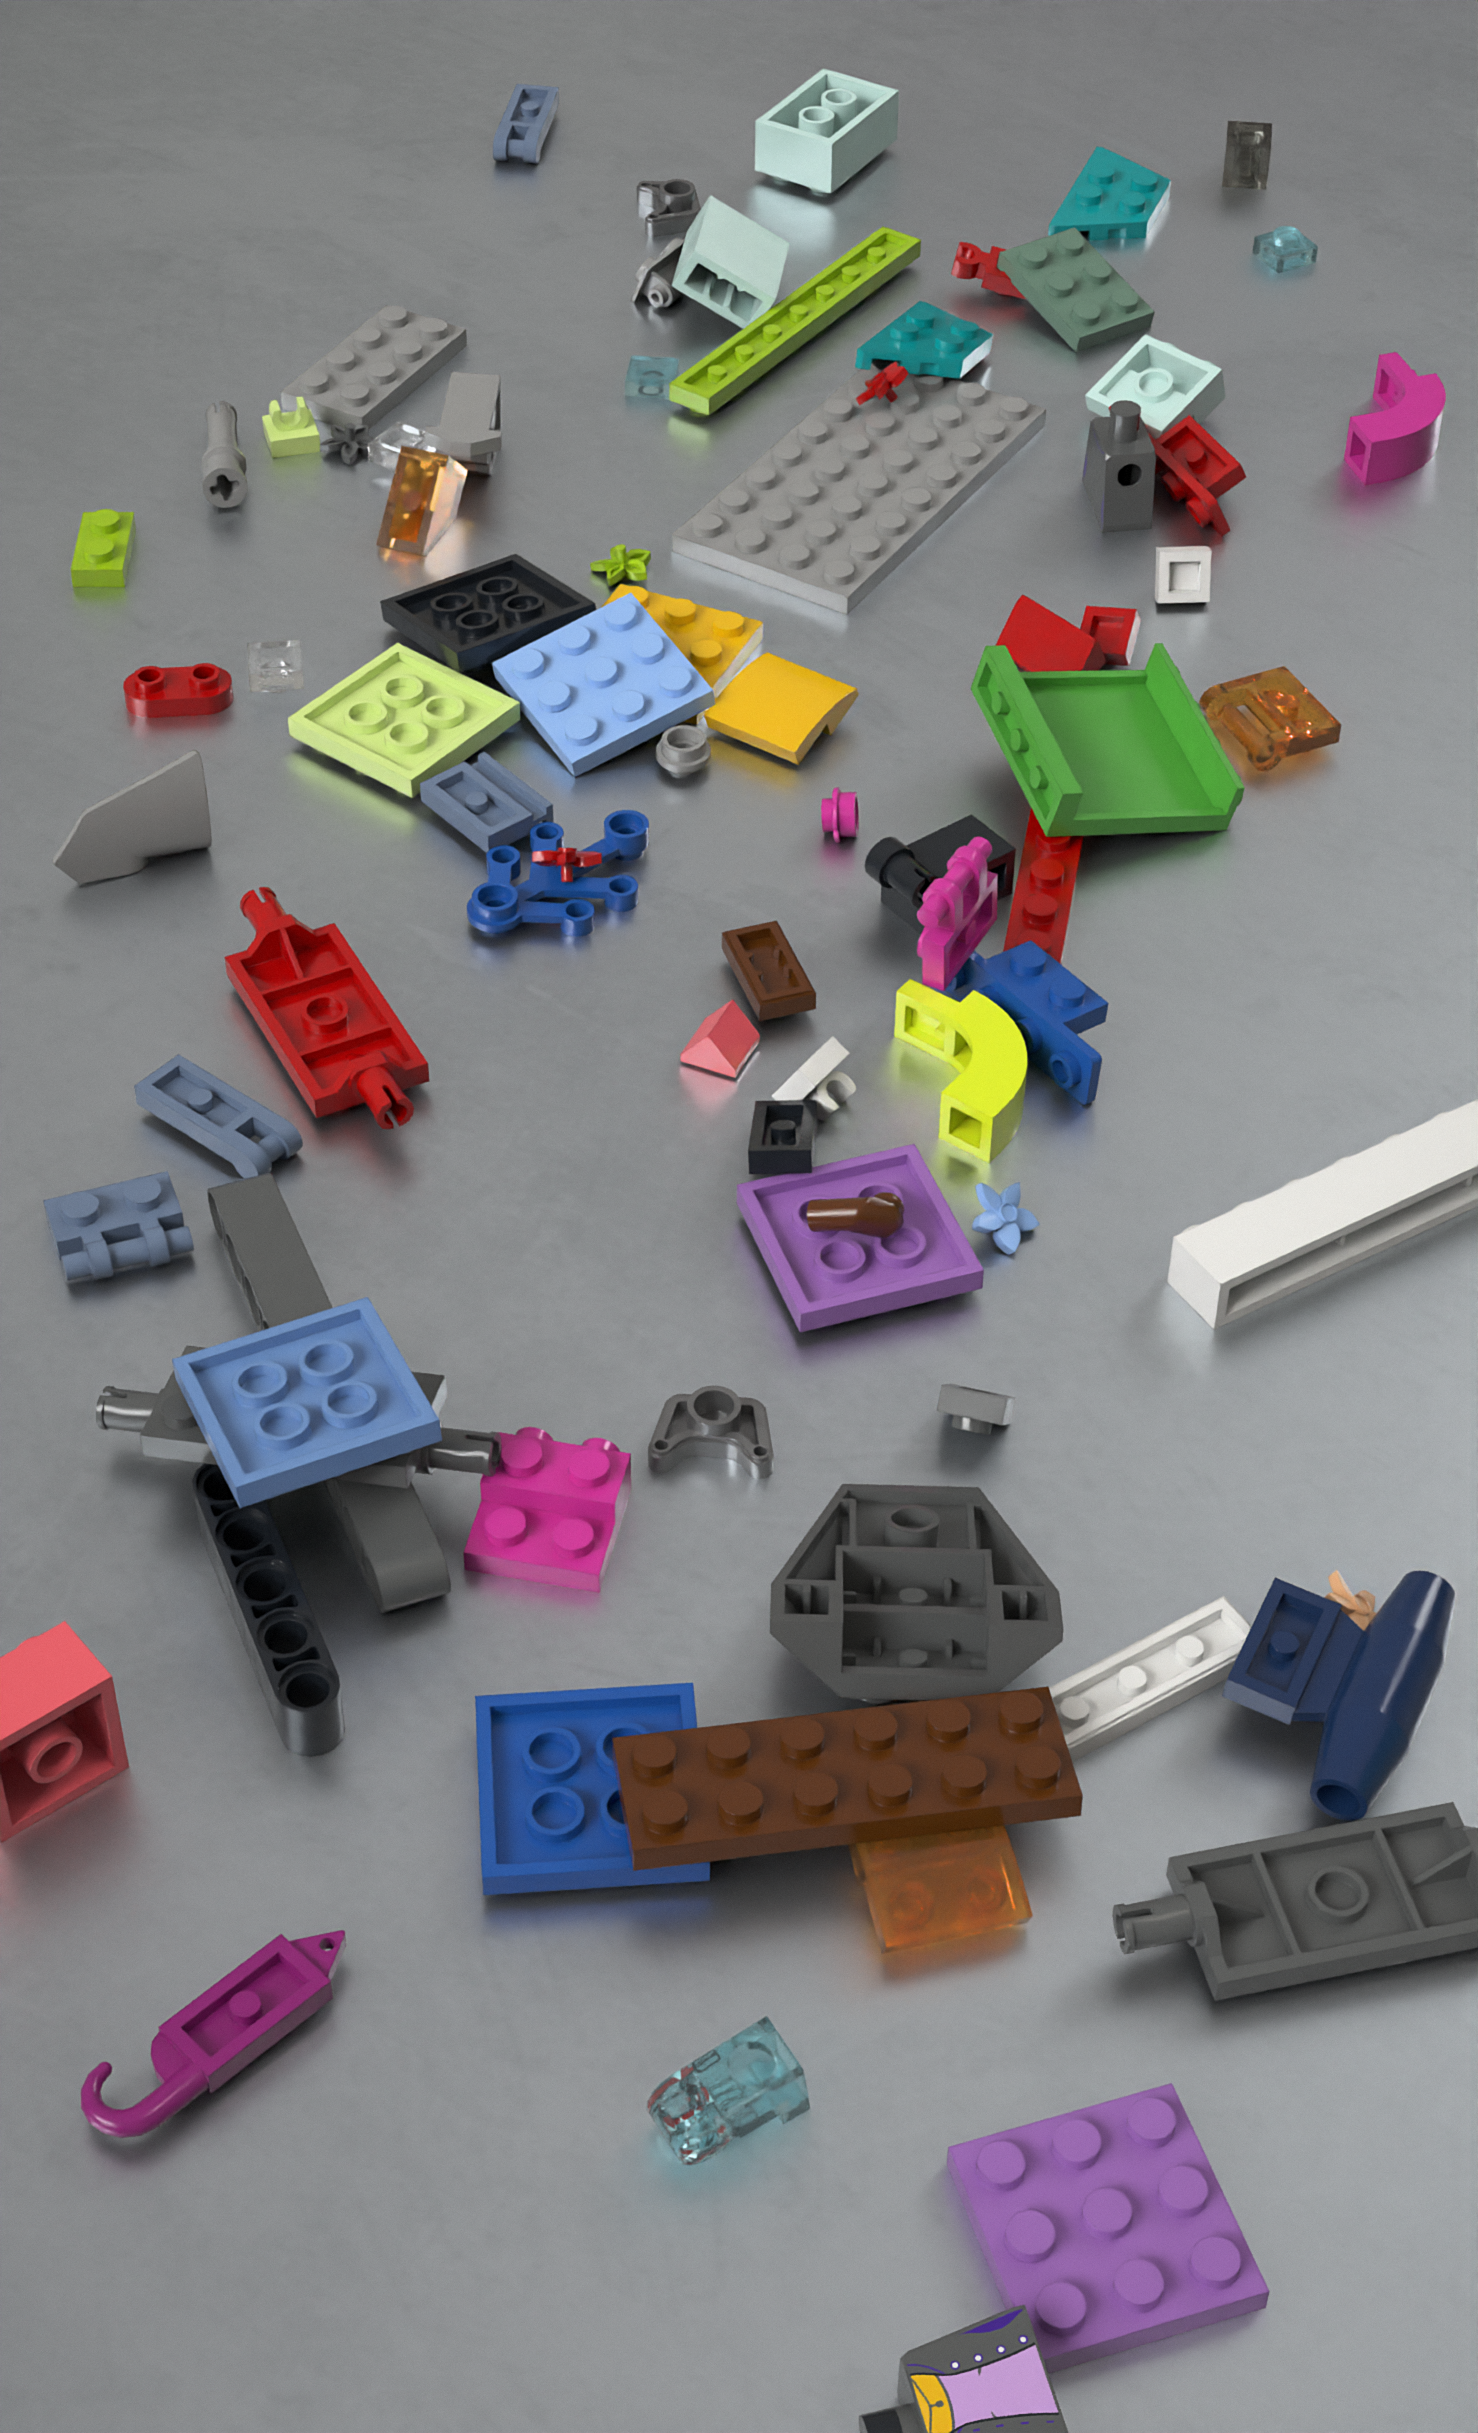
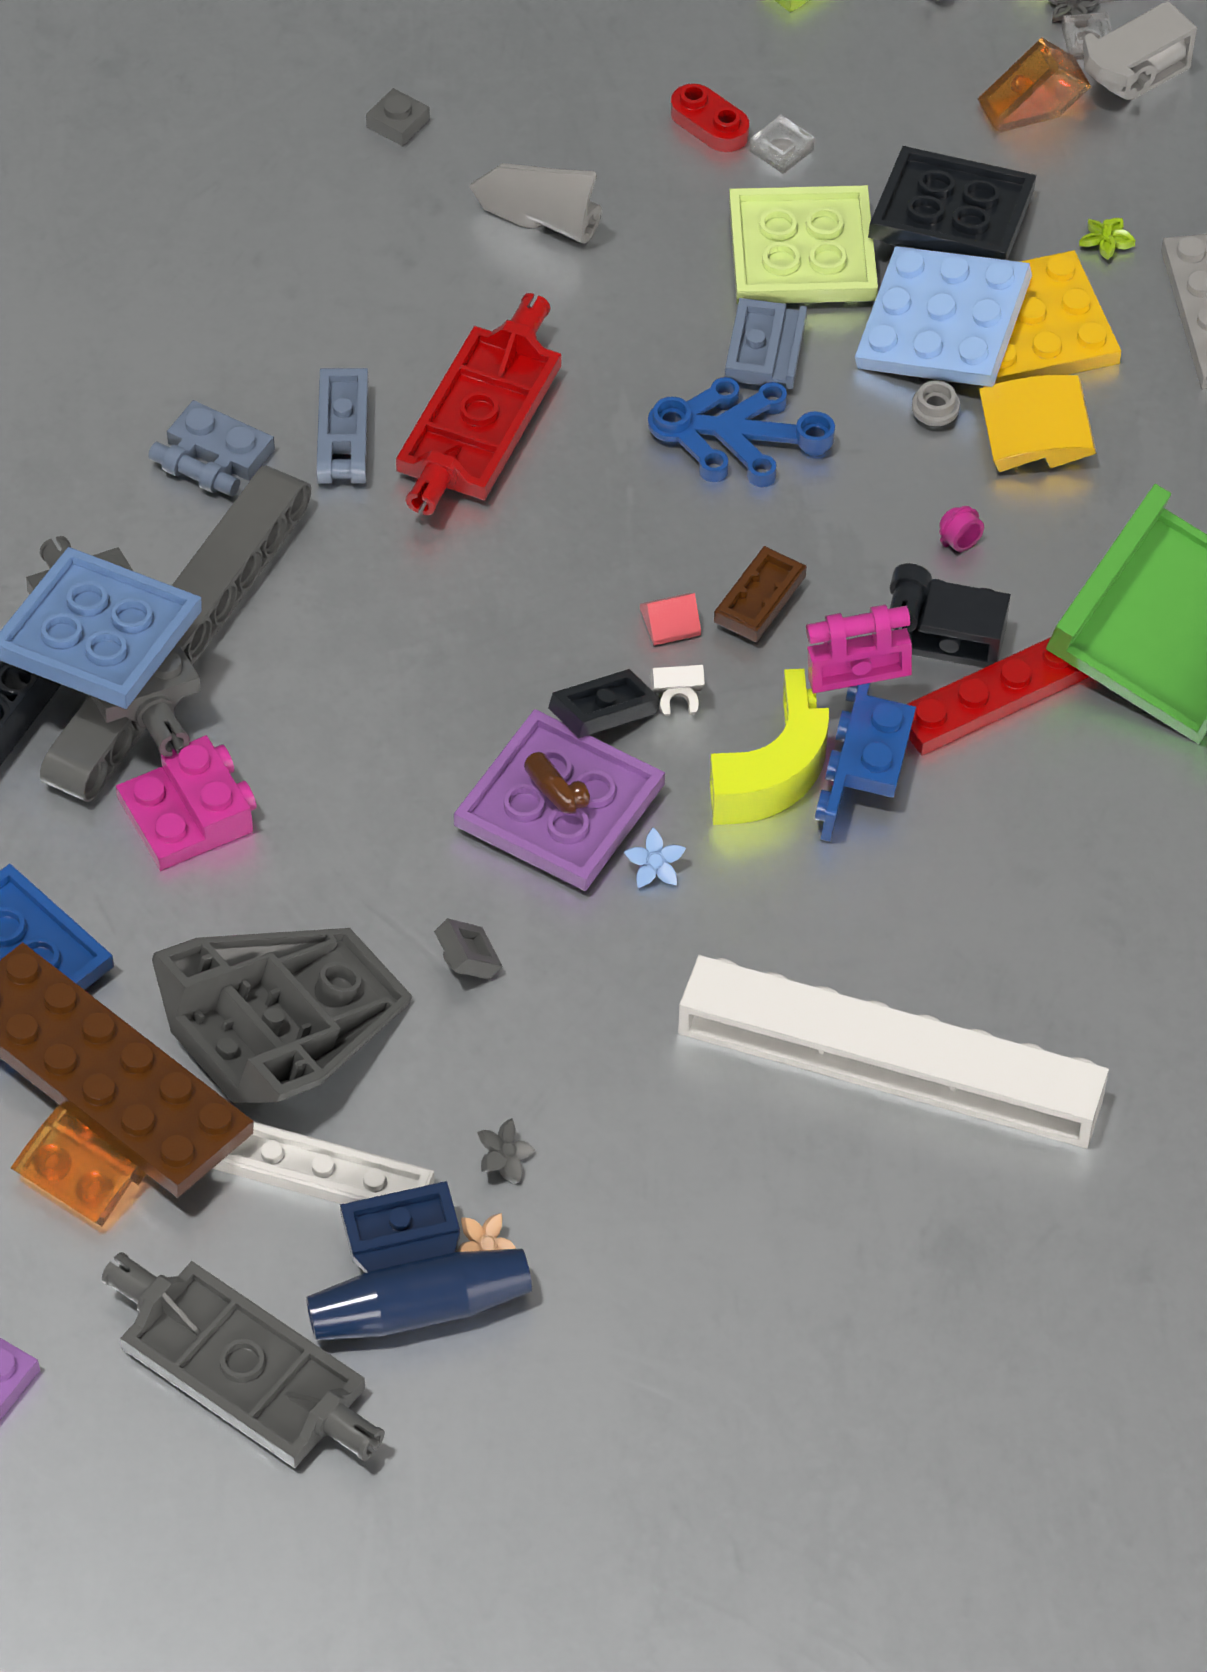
camera: 50 degrees right, 10 degrees up
red plant [532,848,602,882] -> none
flat silver piece [648,1386,774,1479] -> none
none -> dark grey plant [477,1118,535,1184]

